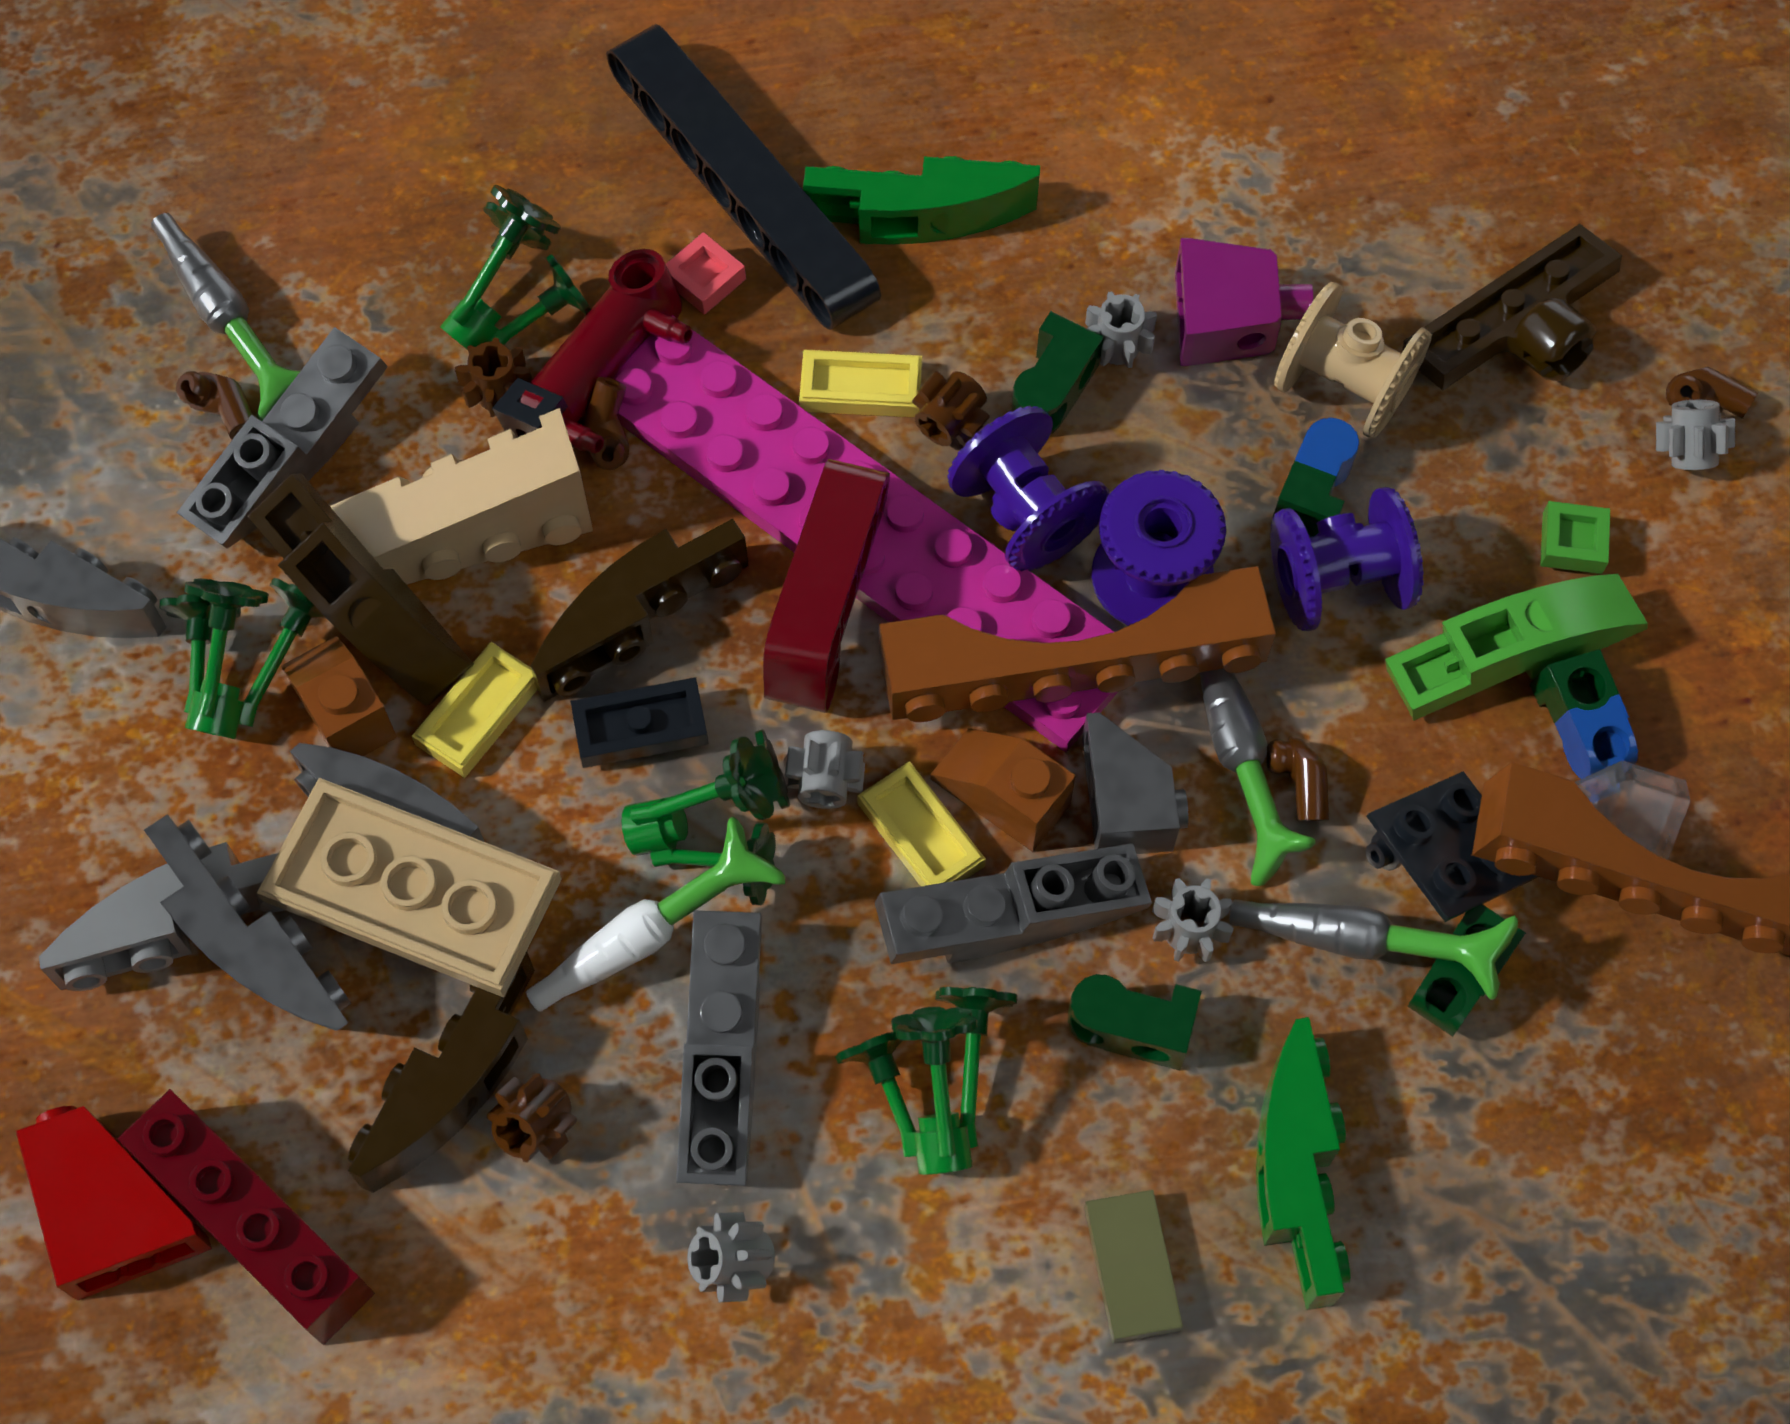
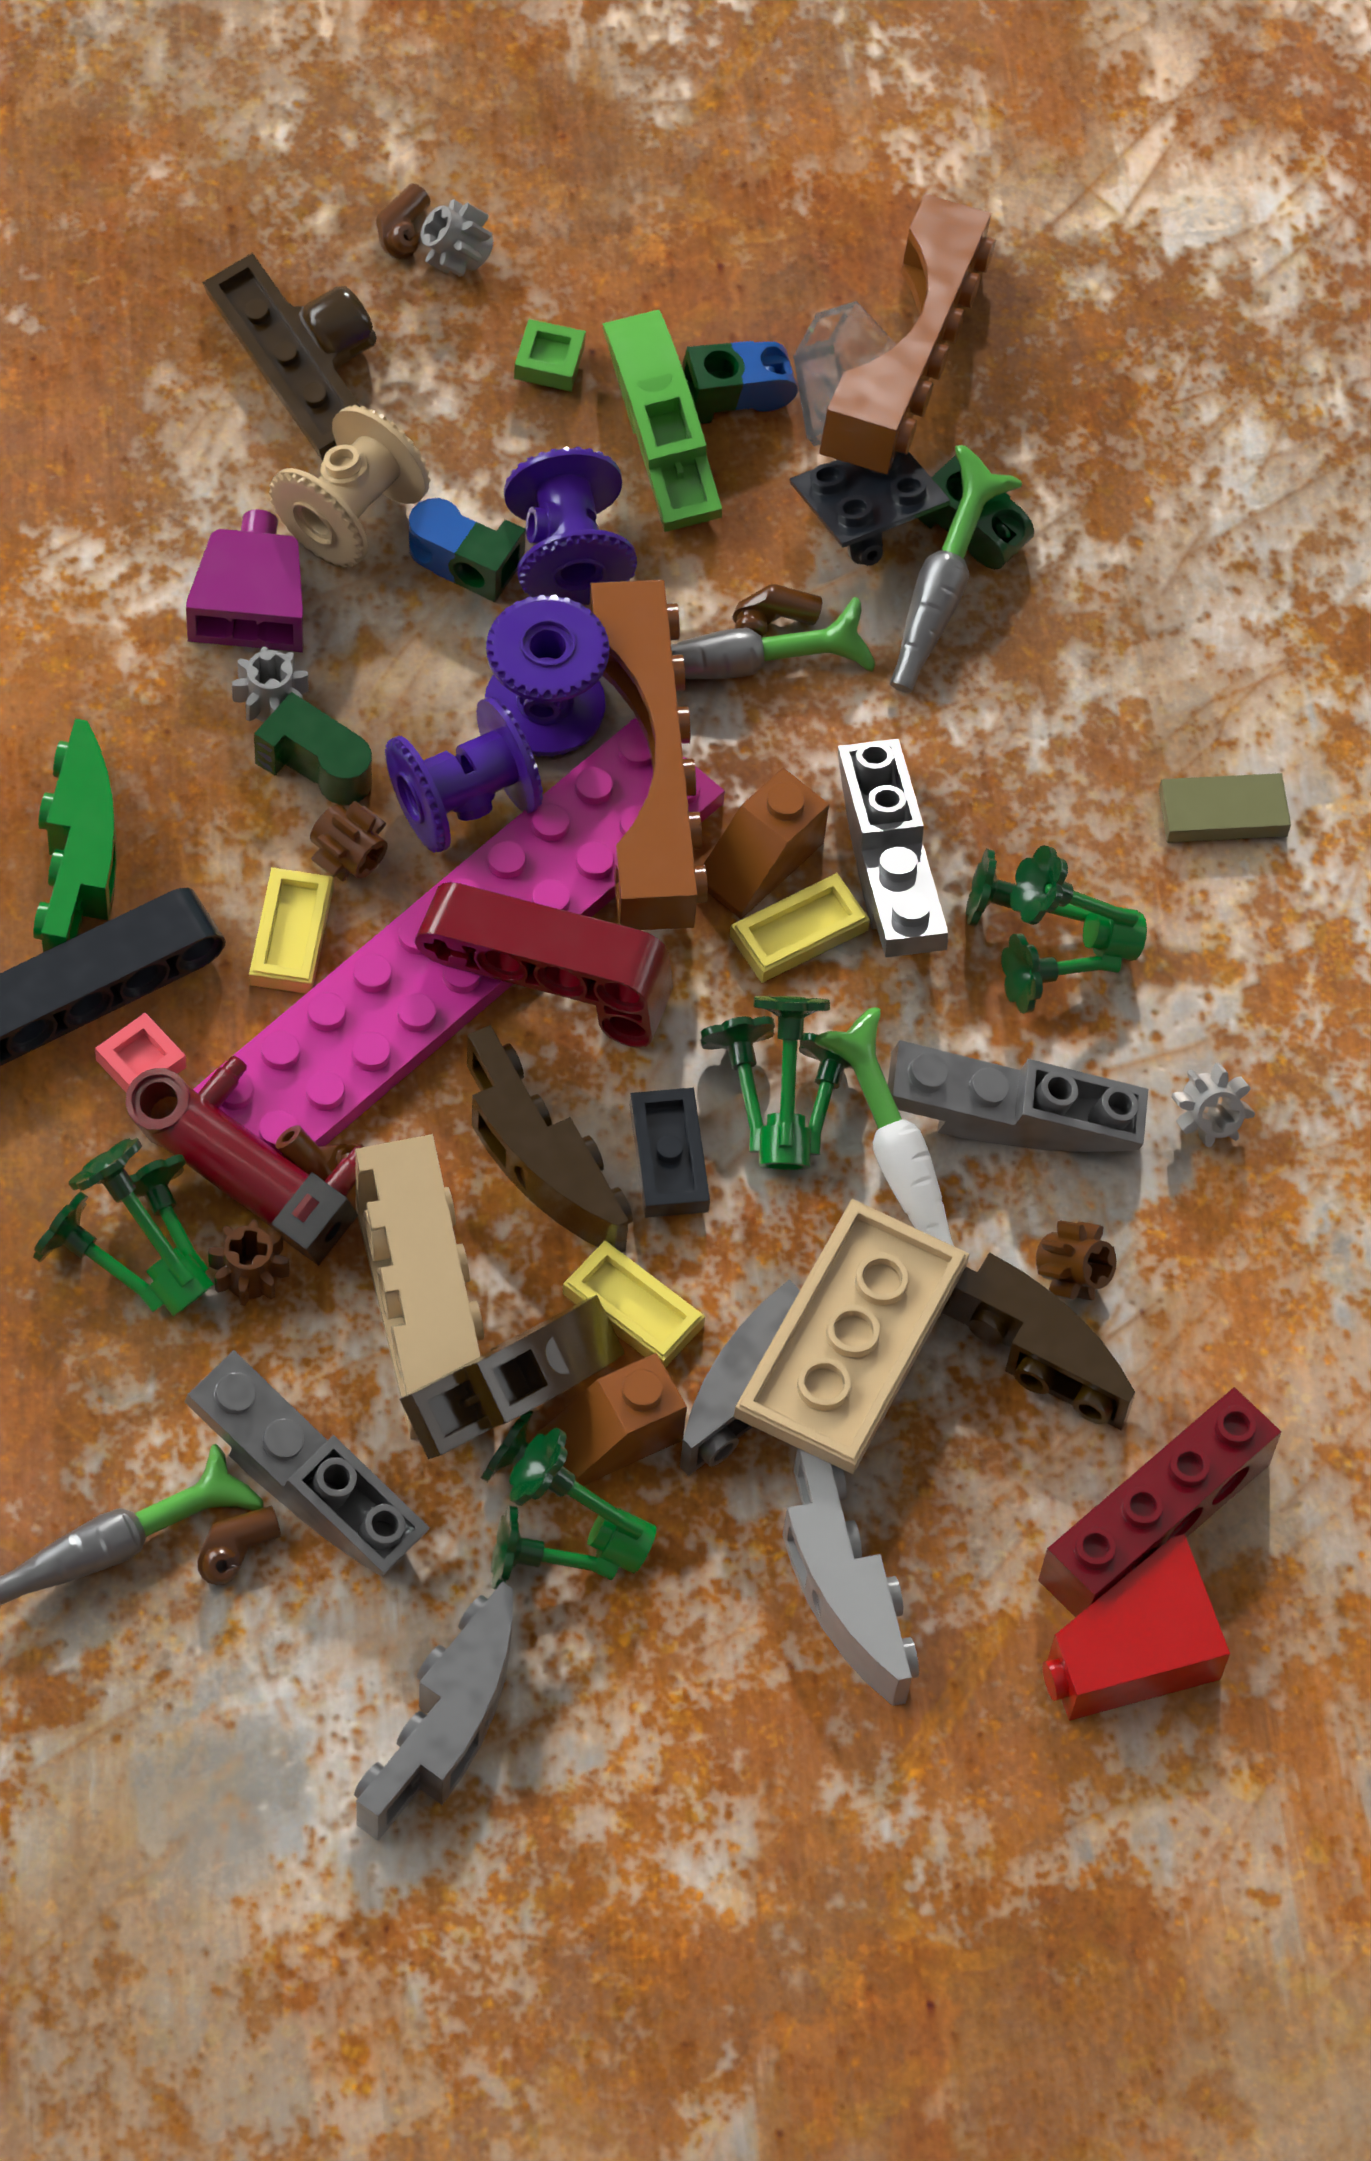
camera: 90 degrees left, 5 degrees down
flat silver slope [144,814,351,1031] -> none
light grey gear [785,730,865,809] -> none
dark green leg [1068,974,1202,1071] -> none
flat silver slope [1082,712,1188,854] -> none
light grey gear [1152,878,1234,962] -> none
green slope [1256,1017,1351,1310] -> none

